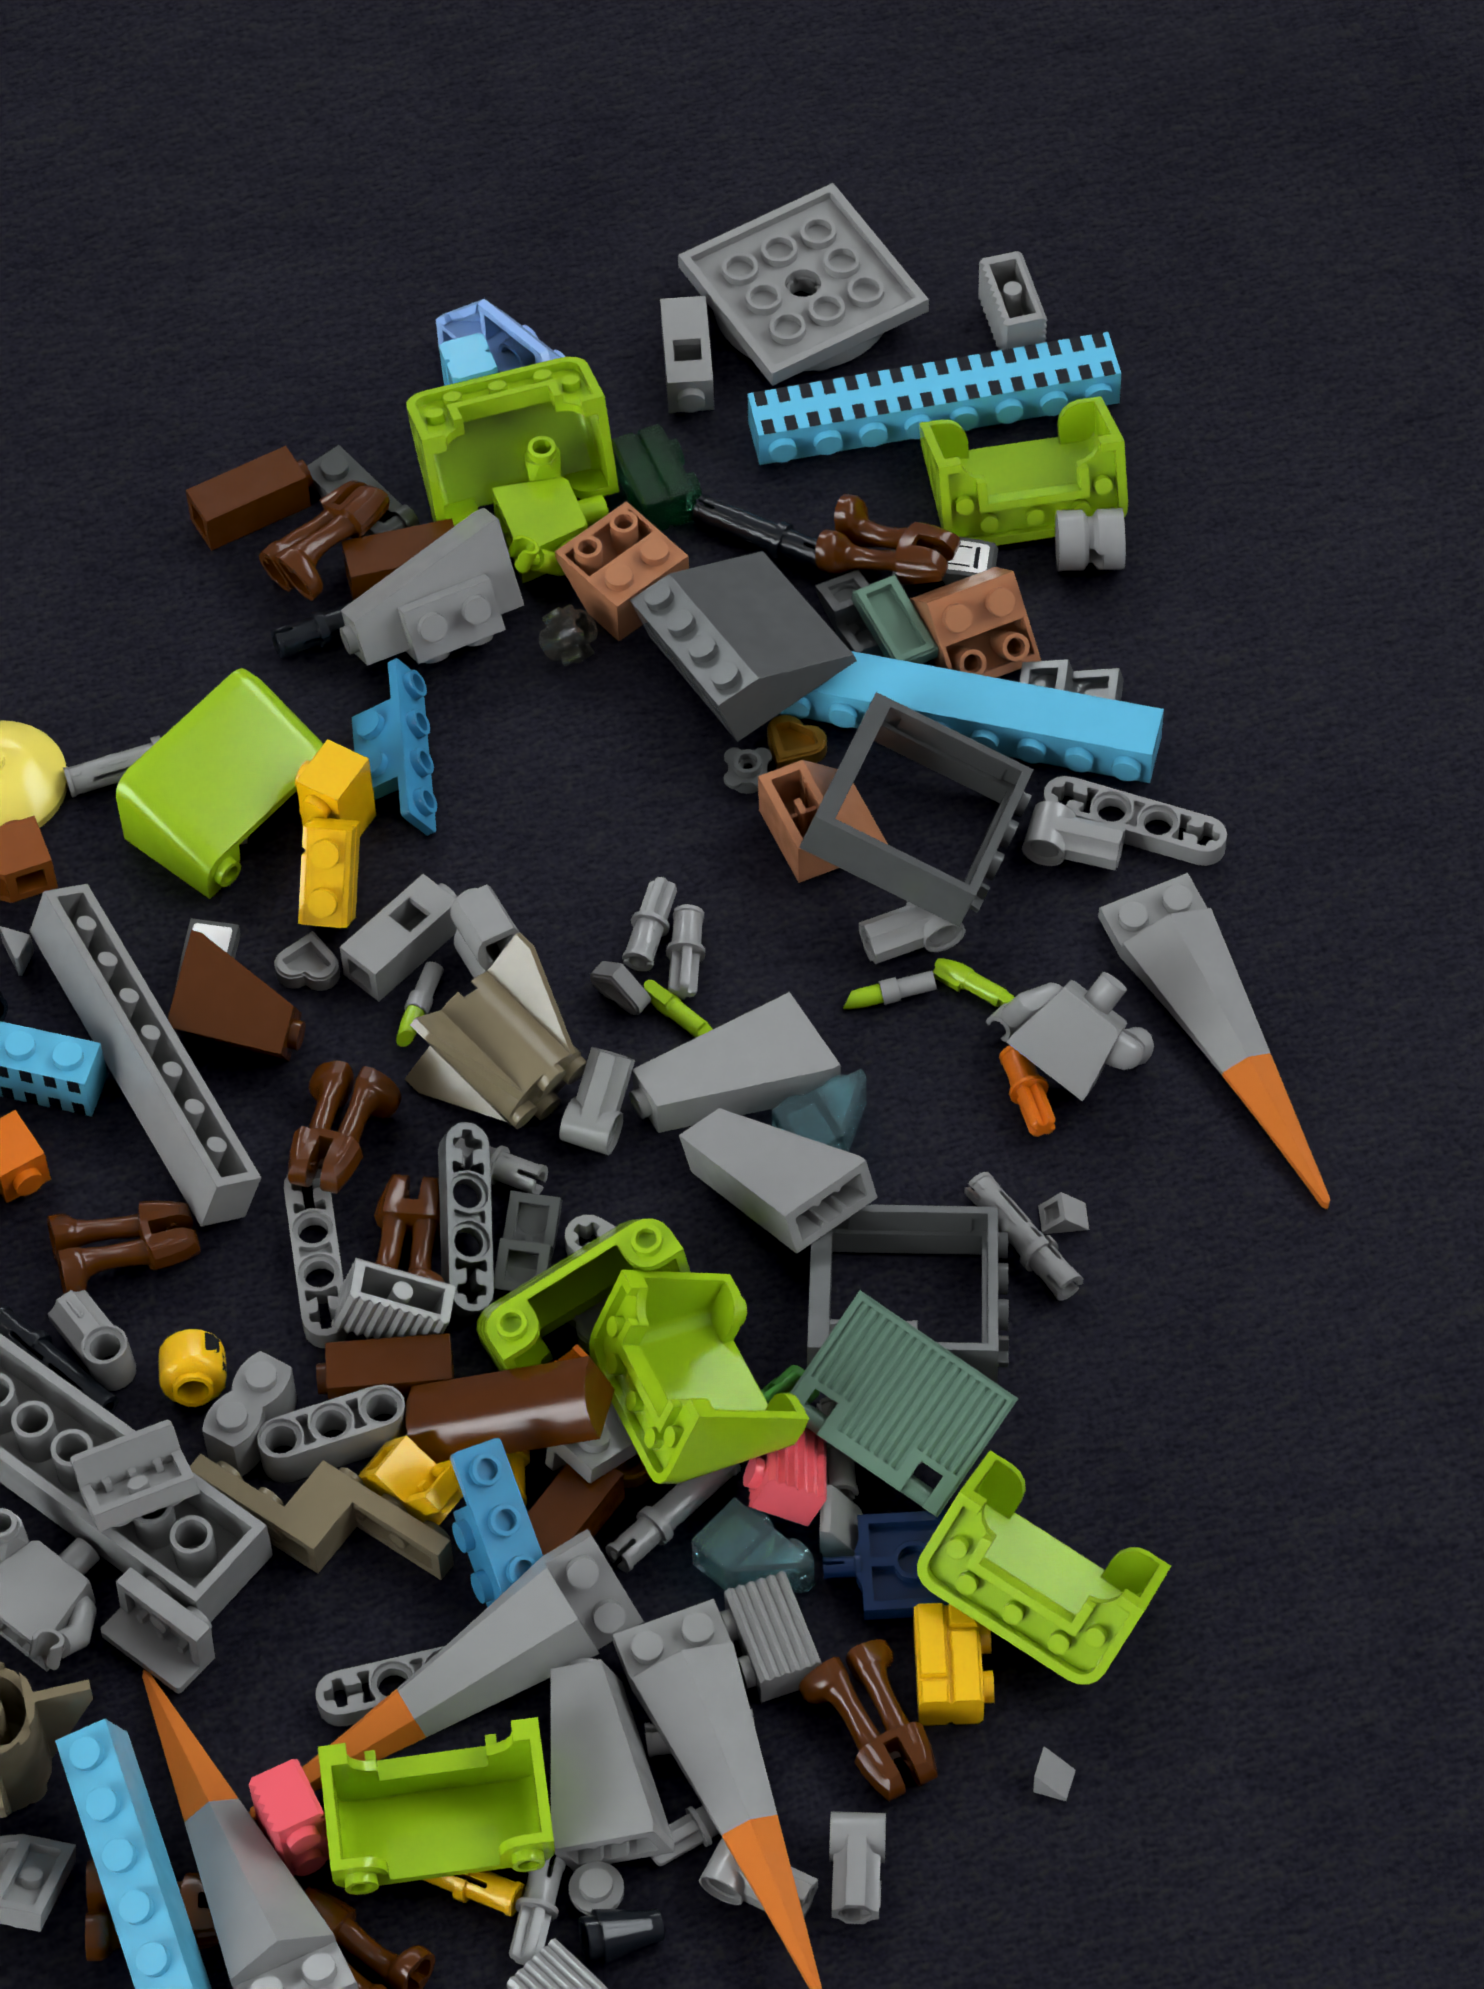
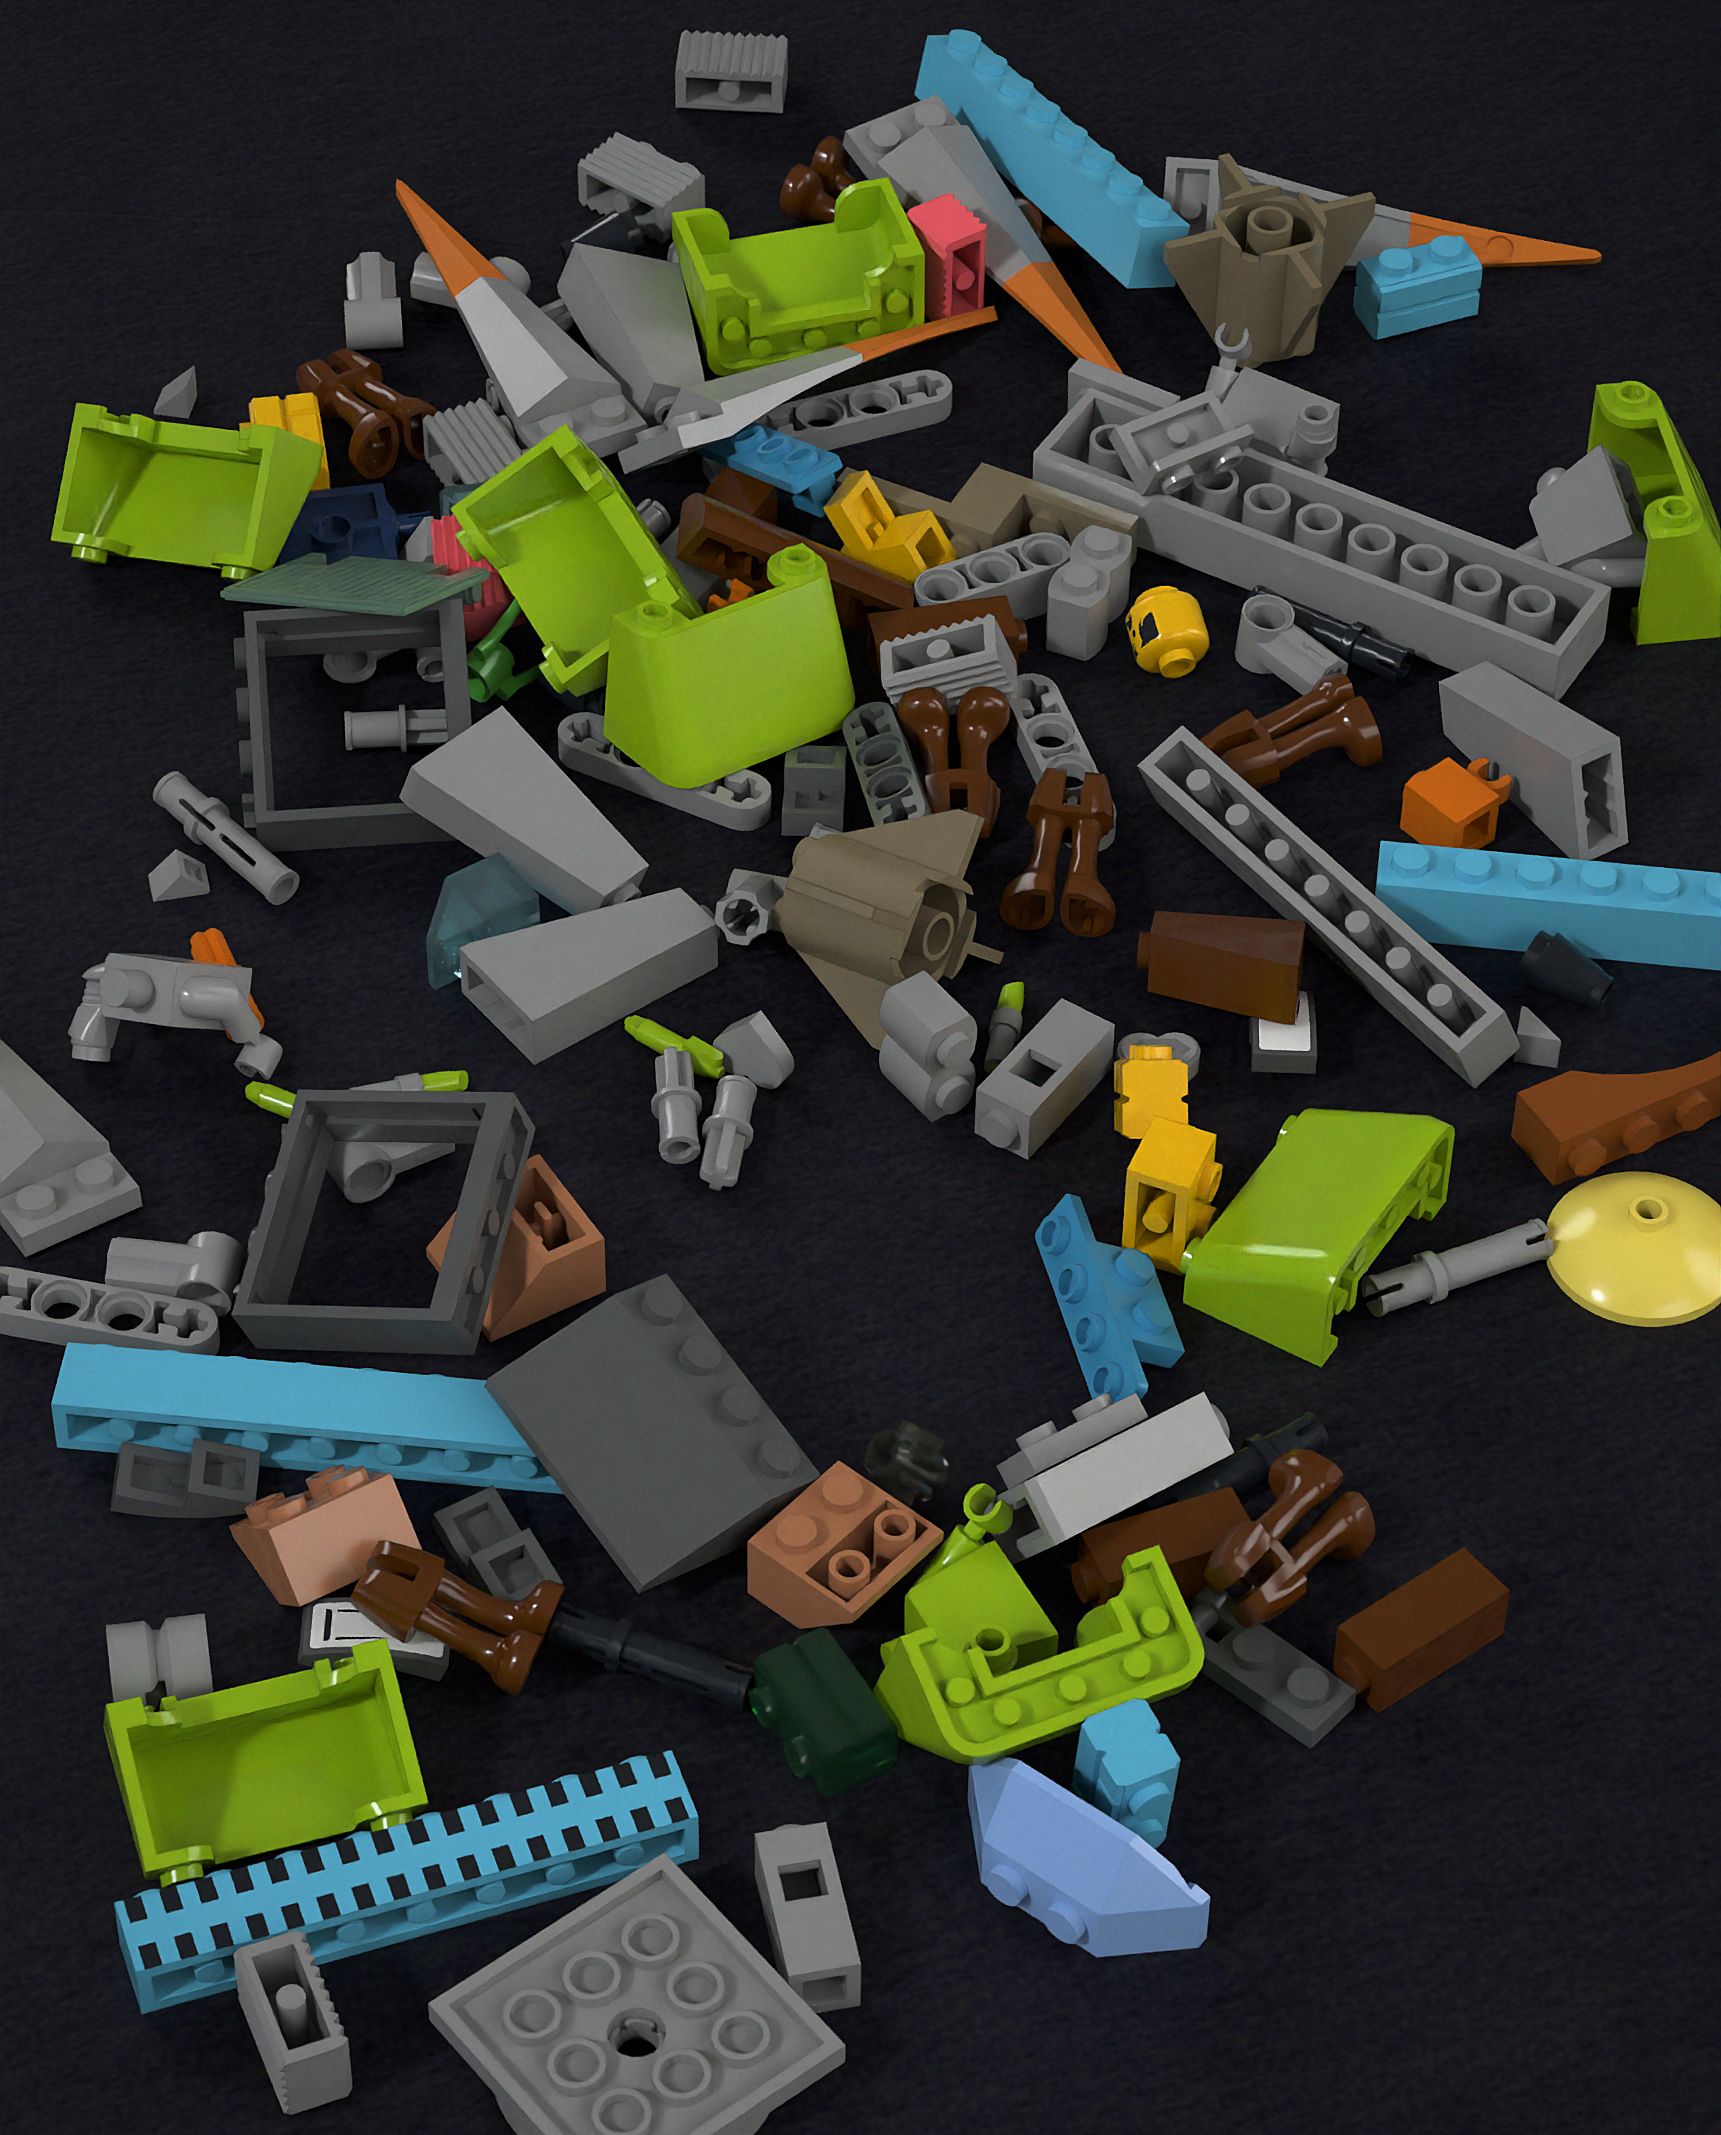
camera: 170 degrees right, 10 degrees down
sand green tile [851,574,939,664] -> none

